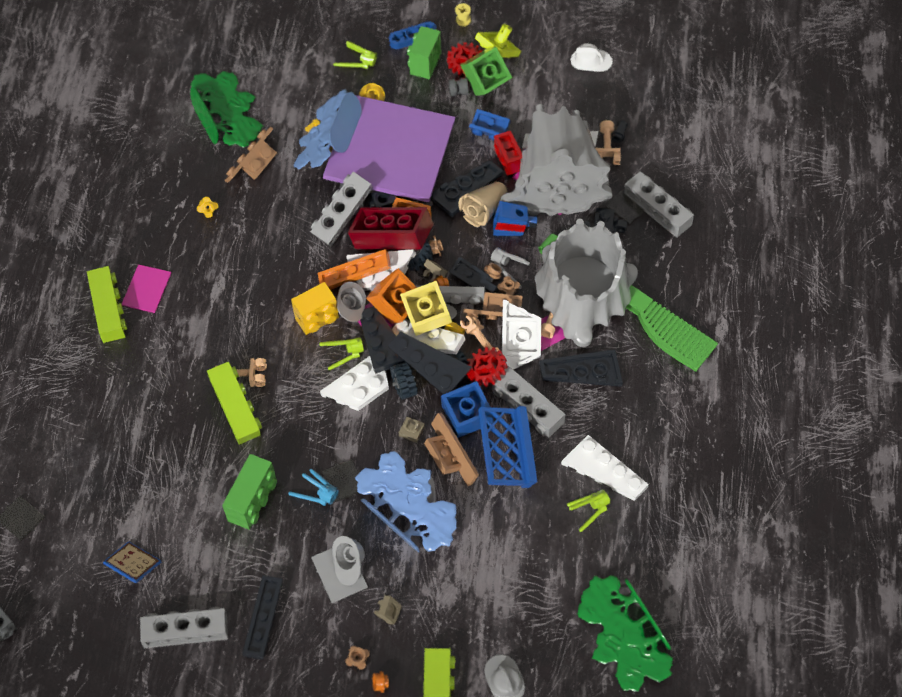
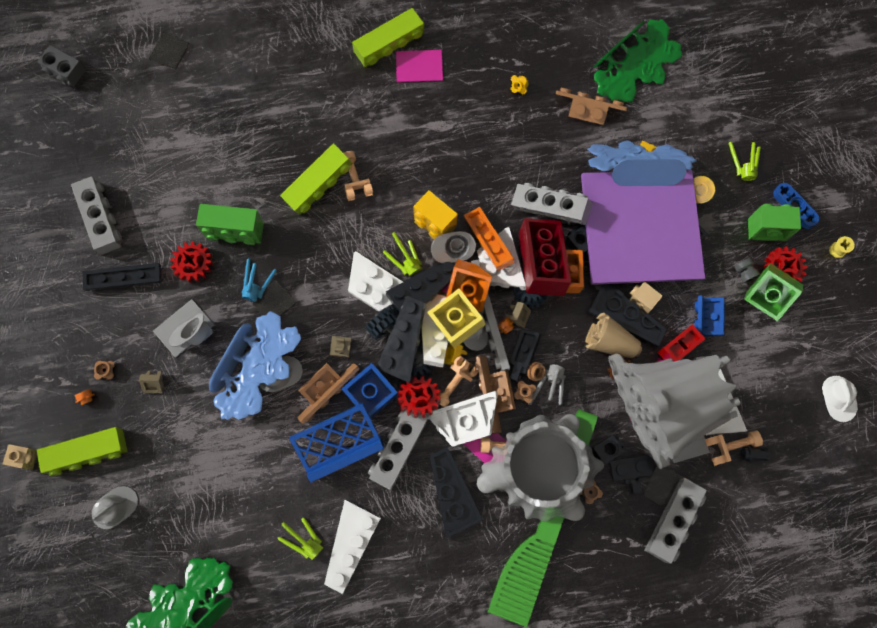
camera: 70 degrees right, 15 degrees up
piece [103,541,161,583] -> none
medium nougat plate [429,235,444,256] -> none
neon yellow plate [475,24,521,58] -> none
blue torso [493,201,537,236] -> none
none -> red gear [170,241,213,283]
none -> tan brick [629,282,662,314]

